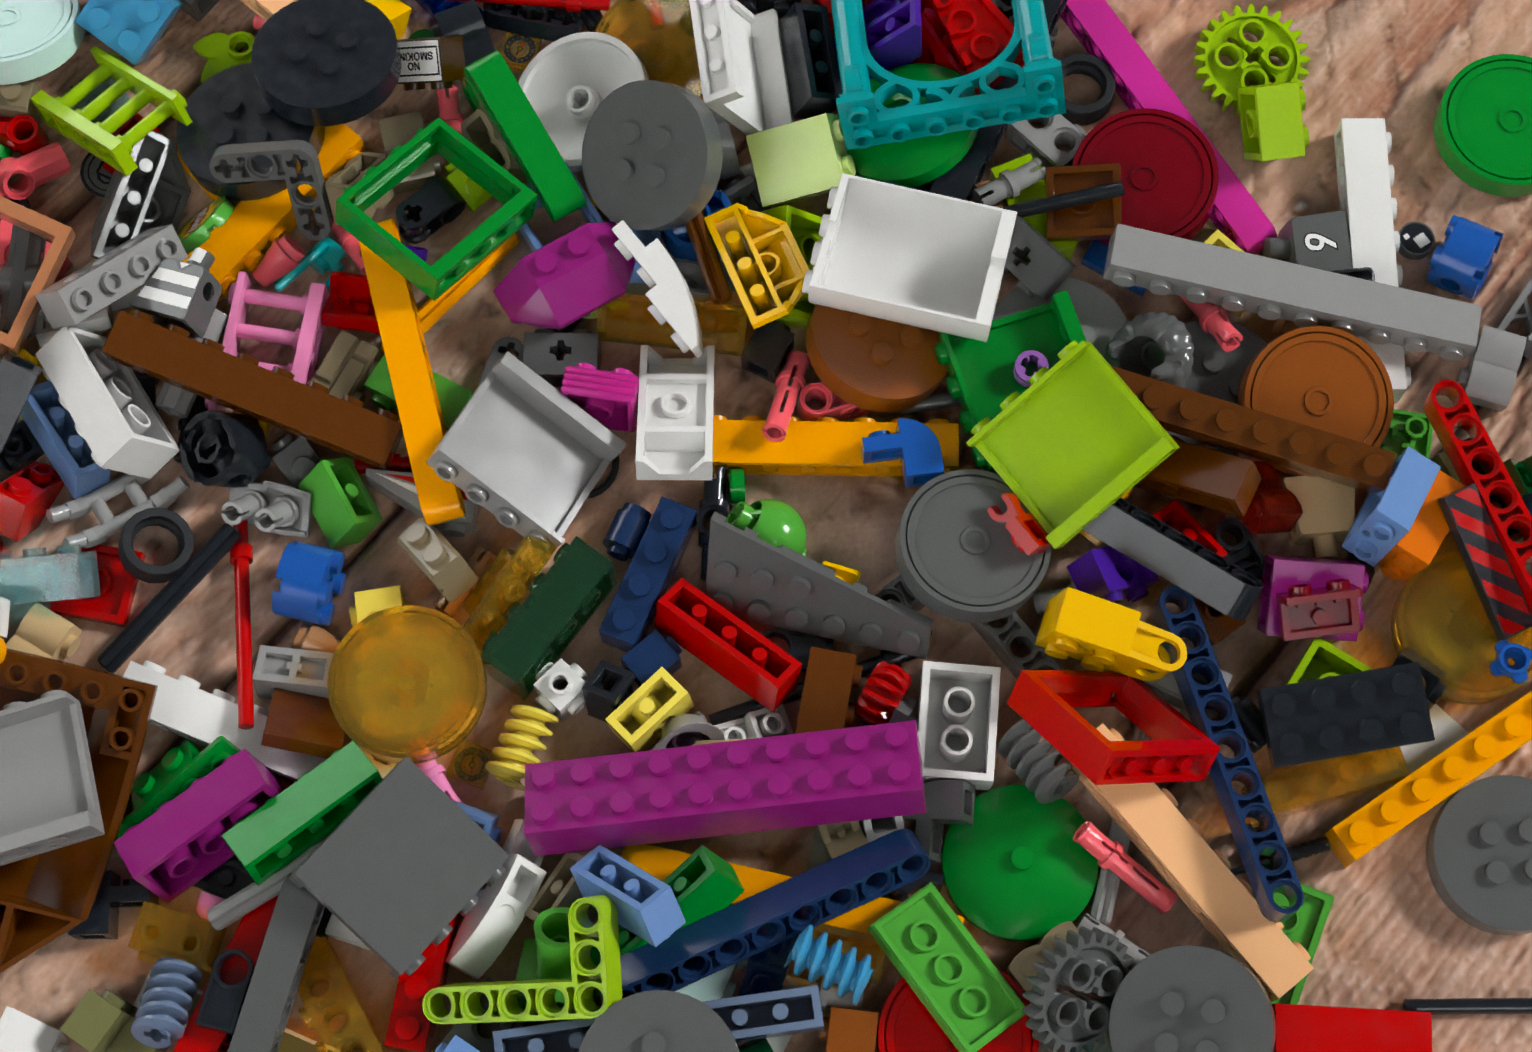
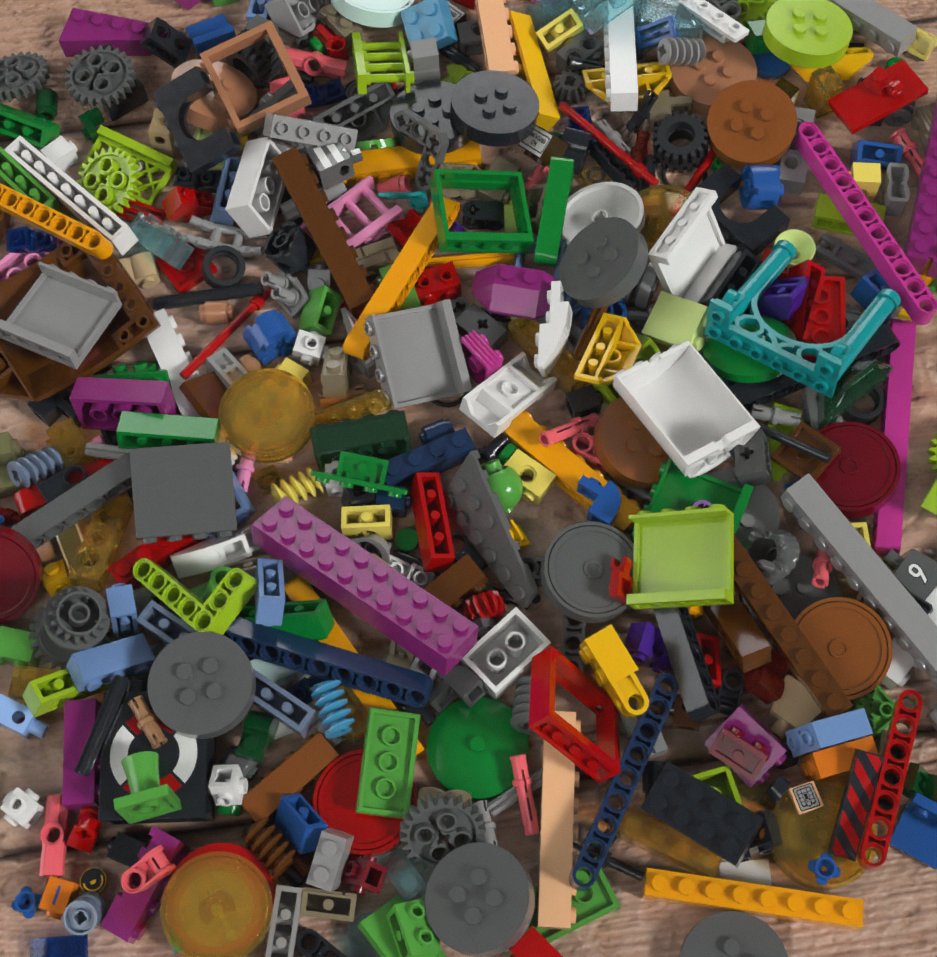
camera: 45 degrees right, 5 degrees down
none -> nougat brick [199,300,234,324]
none -> white brick [292,329,329,366]
none -> clear blue slope [304,77,347,108]
none -> green bracket [310,451,408,498]
none -> green tile [395,528,419,553]
none -> light grey piece [407,37,440,84]
none -> red brick [414,261,462,306]
none -> black axle [438,45,480,73]
none -> light yellow brick [505,449,556,505]
none -> black piece [759,775,791,810]
none -> tile [787,781,824,816]
none -> clear green wedge [817,360,894,430]

